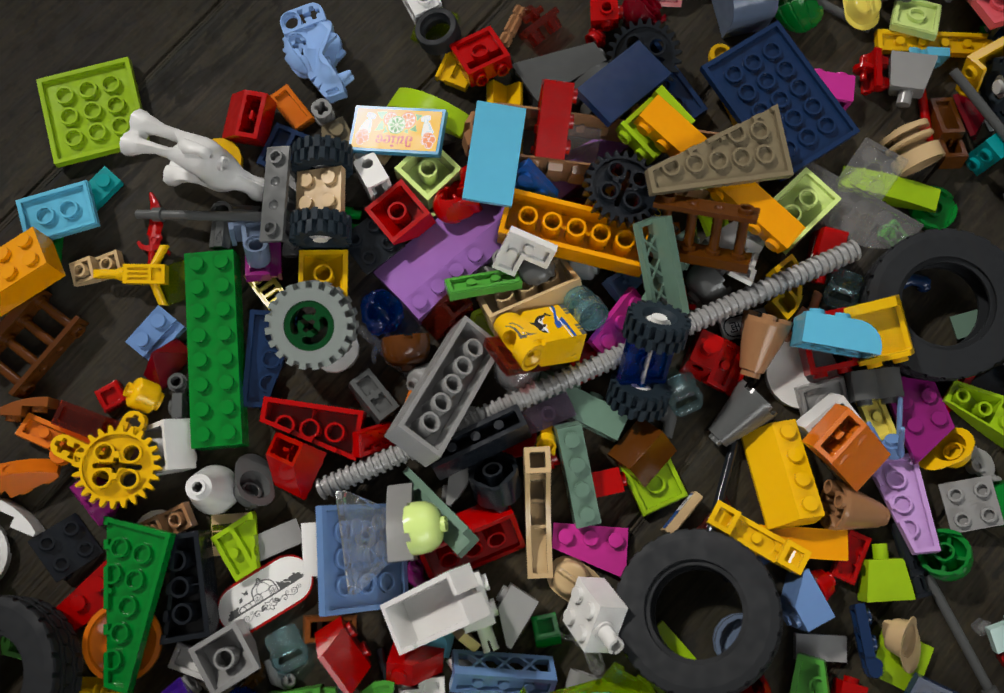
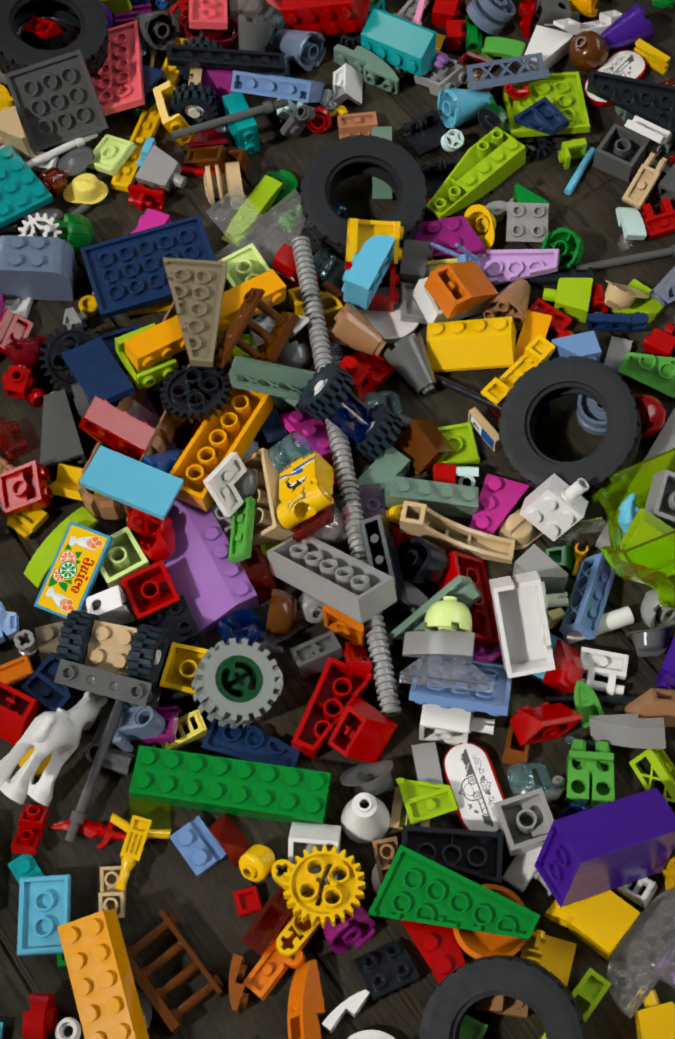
camera: 65 degrees left, 15 degrees down
dark grey plate [167,373,189,419] -> none
none -> red slope [11,803,49,856]
none -> light grey tile [63,307,88,330]
none -> light aqua tile [456,466,479,487]
none -> light orange hand [572,543,588,577]
none -> red cone [589,283,609,313]

